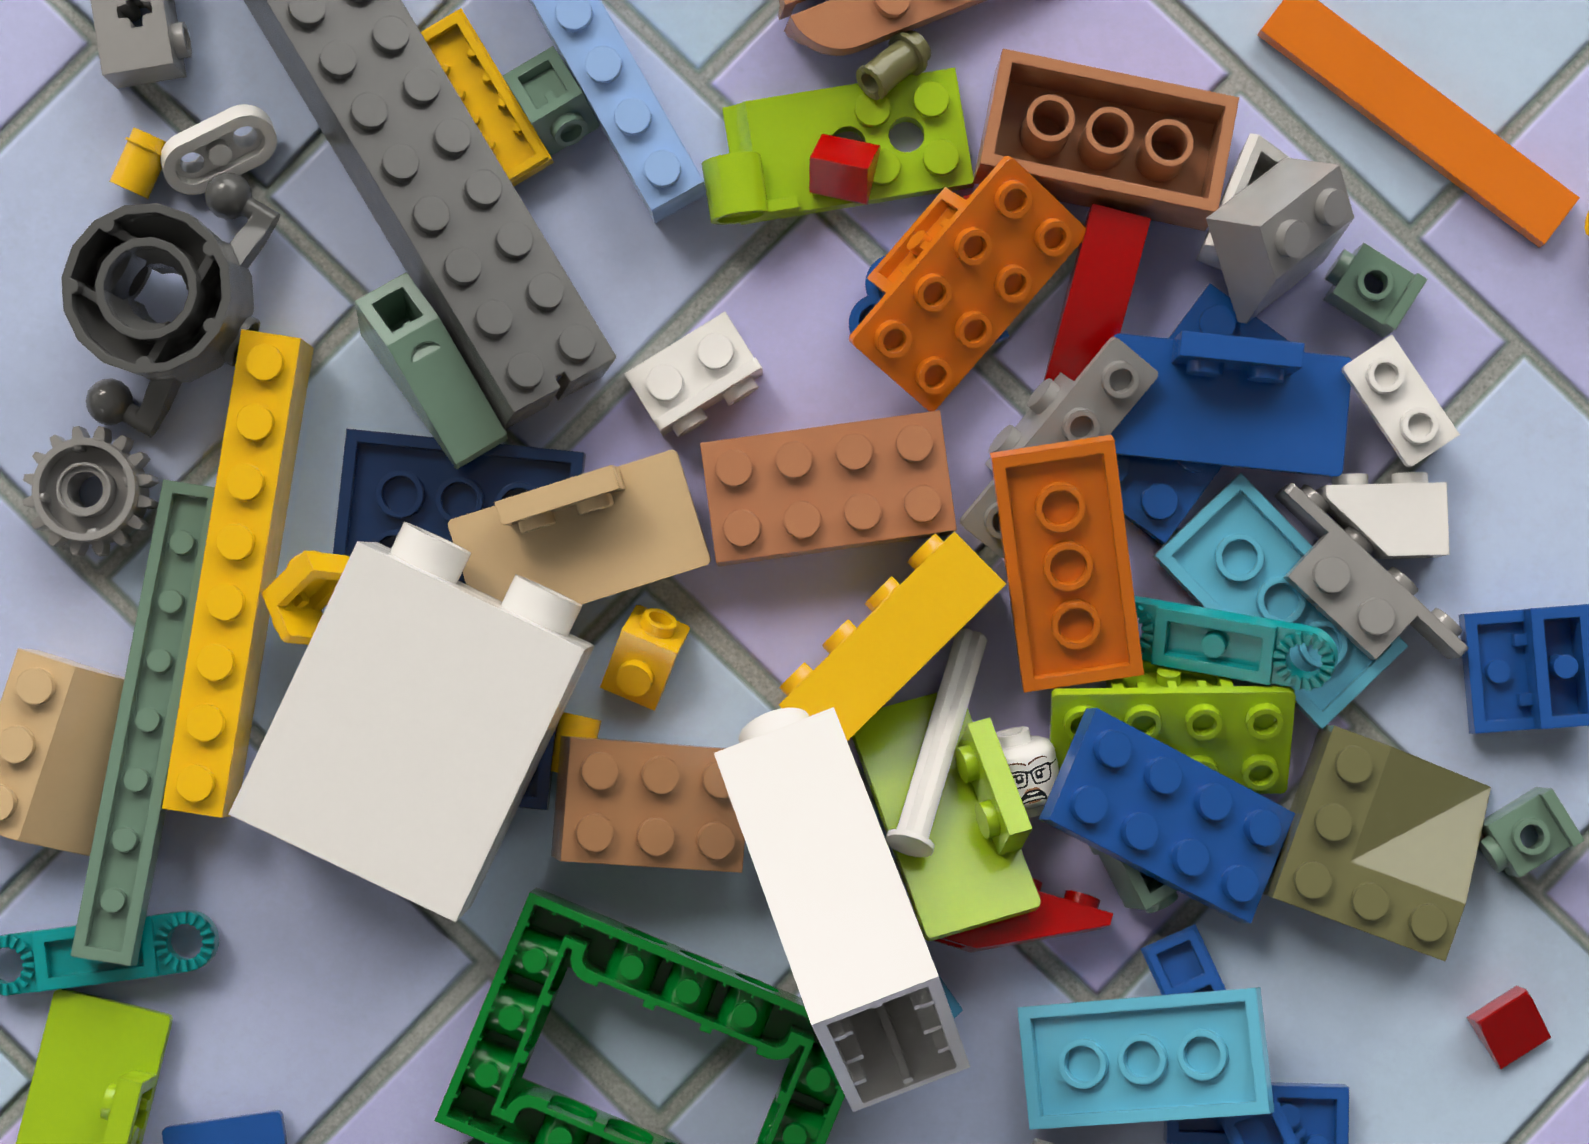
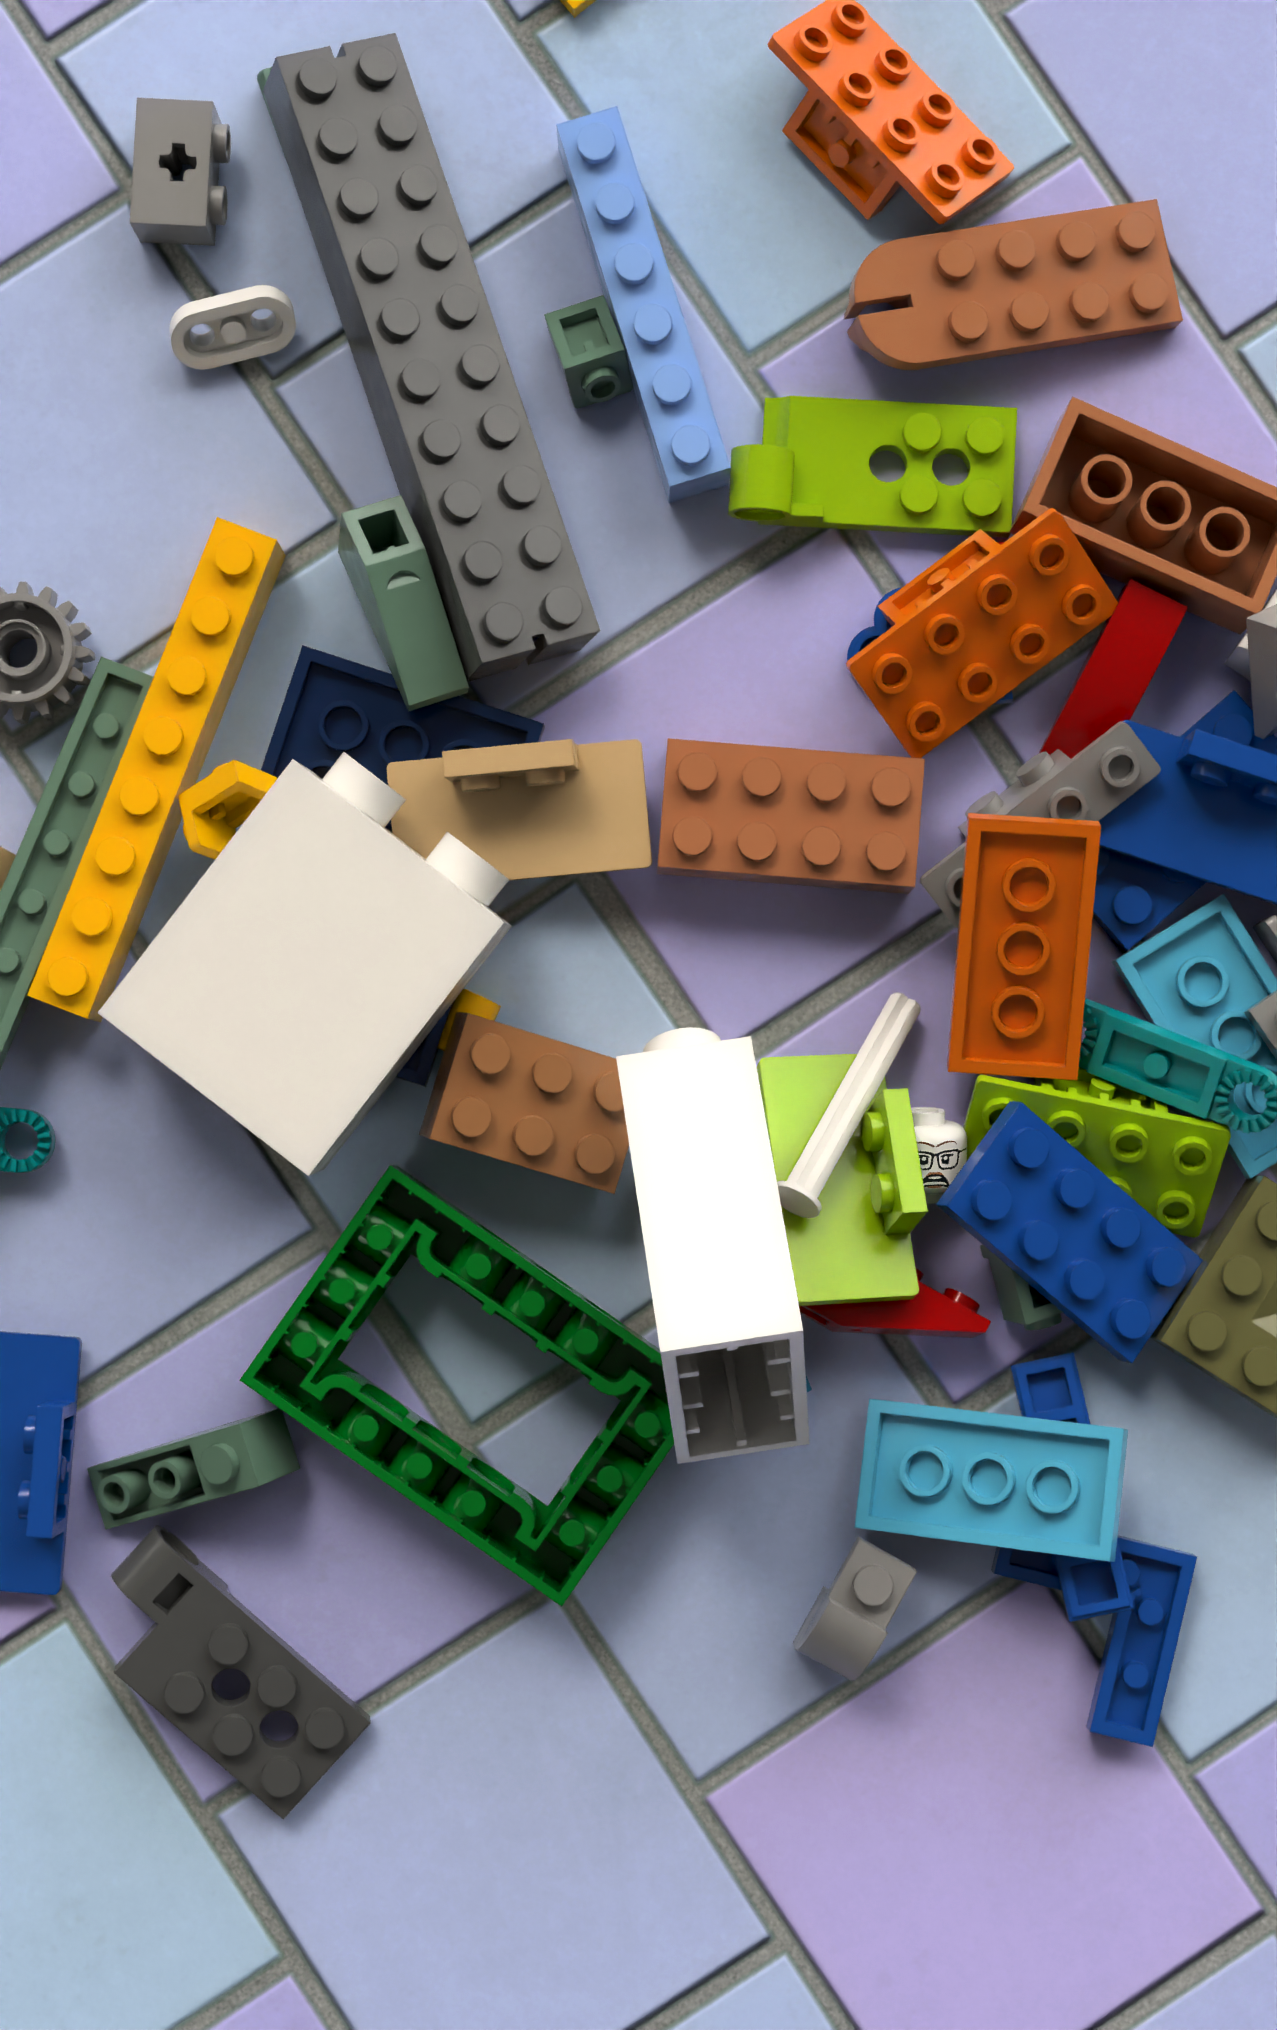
camera: 10 degrees right, 0 degrees up
dark grey piece [61,173,280,437] -> none
yellow piece [109,127,166,199] -> none
yellow plate [421,8,554,186] -> none
yellow bracket [600,605,690,711] -> none
white bracket [624,312,763,437] -> none
yellow piece [779,531,1006,741] -> none
red slope [809,134,881,205] -> none
olive pin [856,30,931,100] -> none

